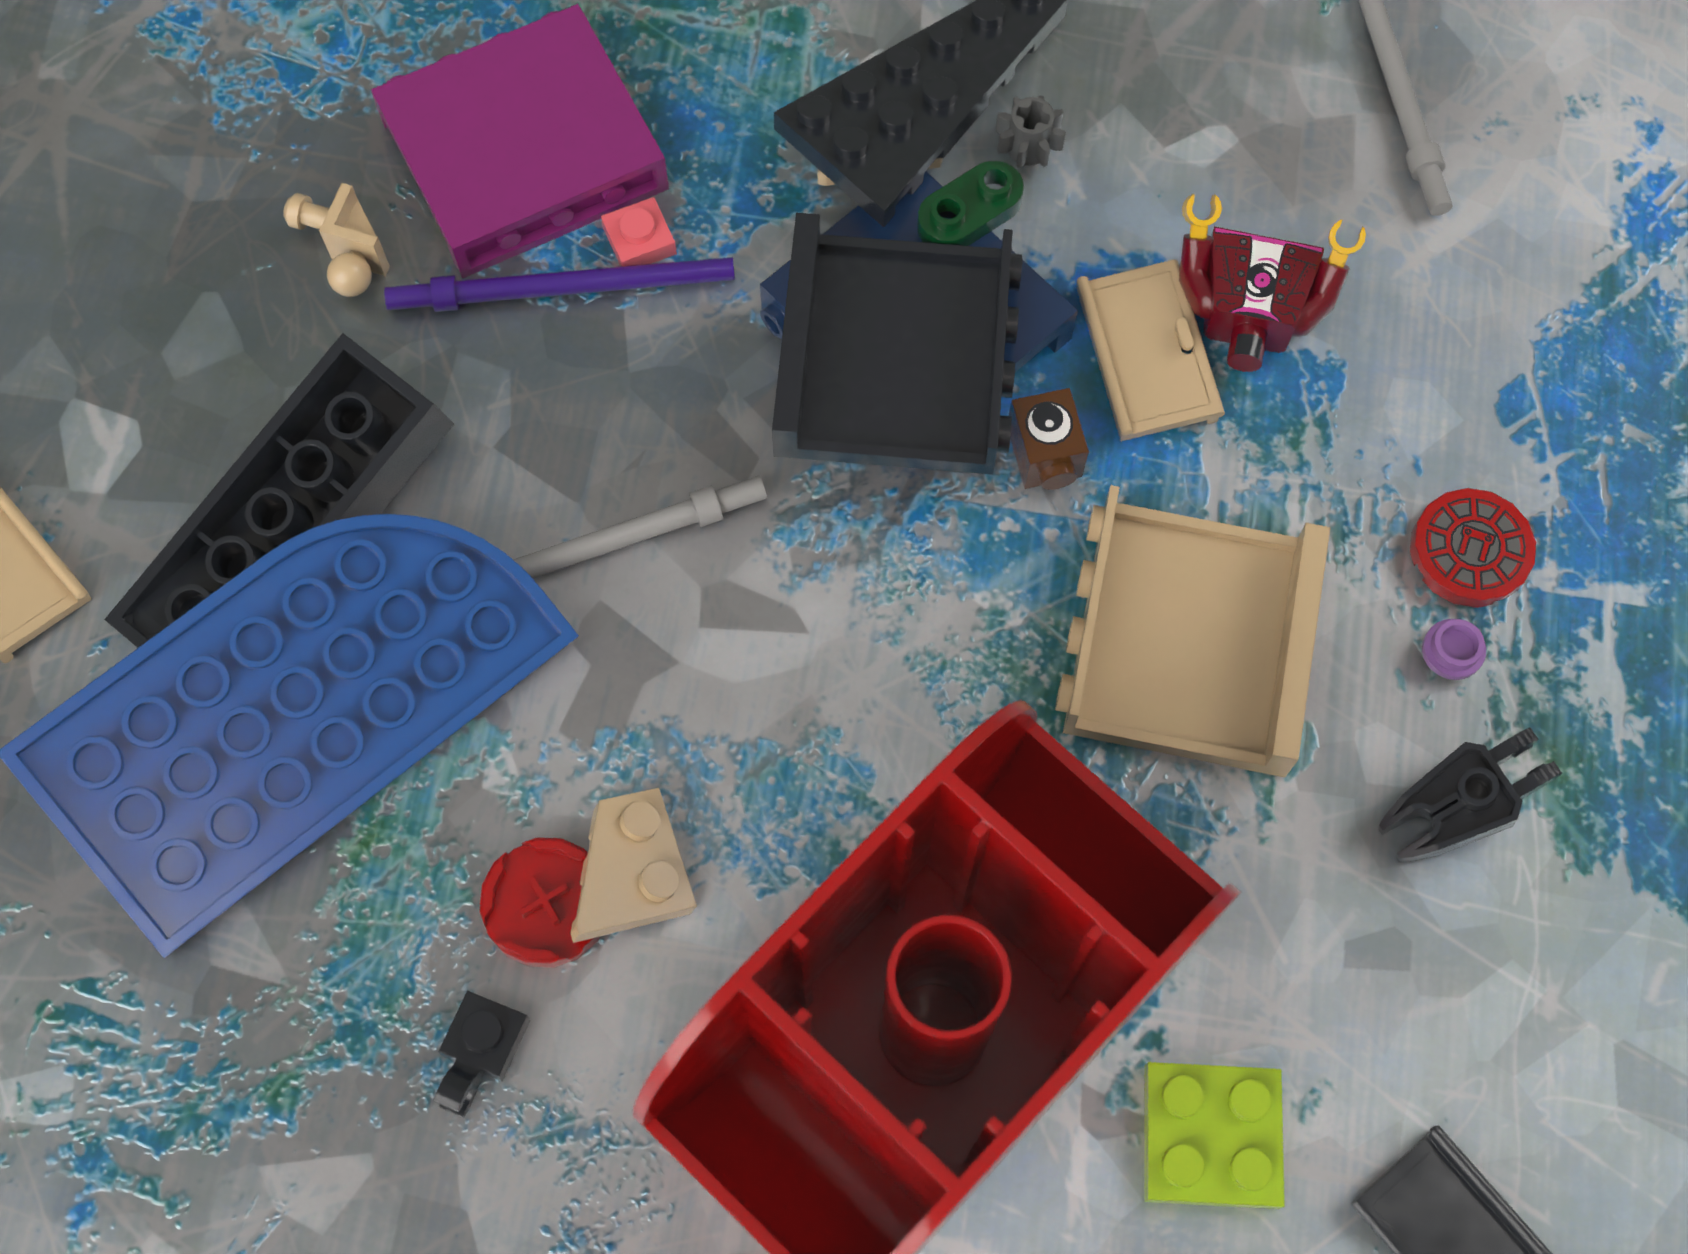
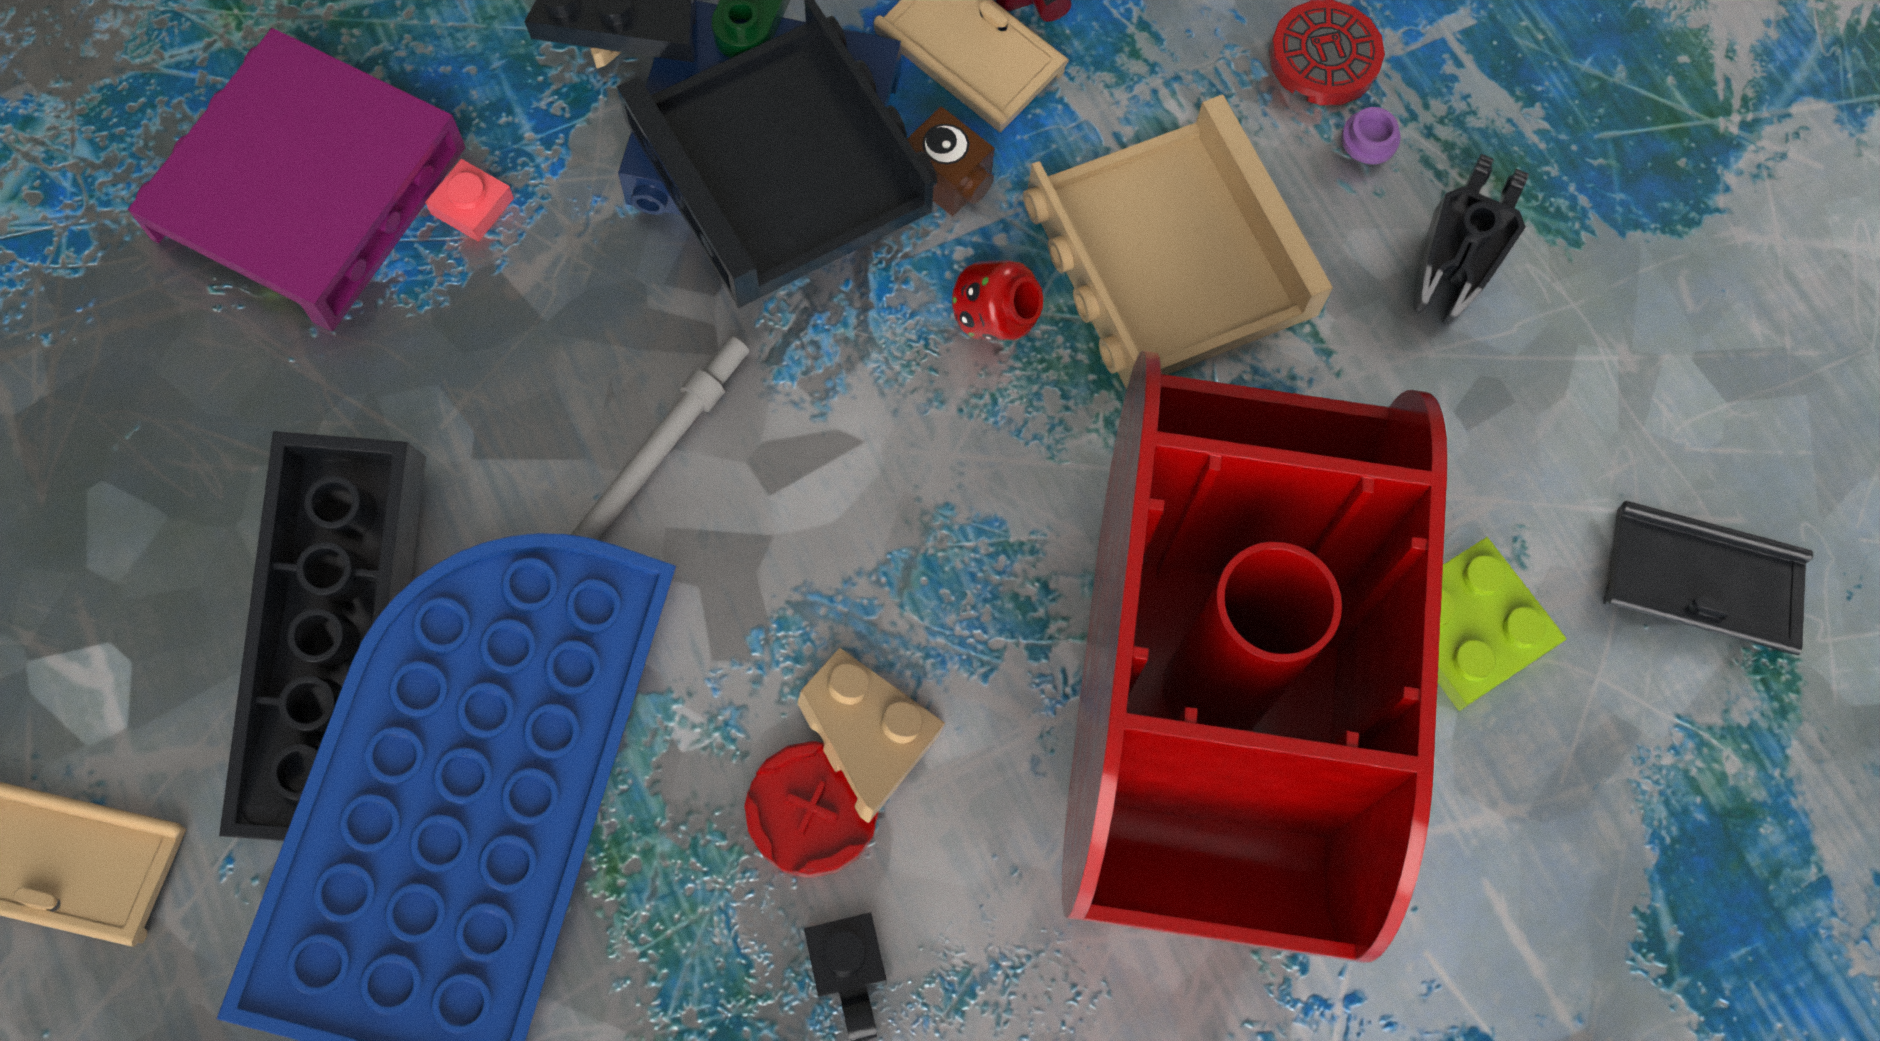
camera: 40 degrees left, 0 degrees up
tan piece [284,183,390,297] -> none
dark purple bar [384,257,735,312] -> none
none -> red head [952,260,1044,341]

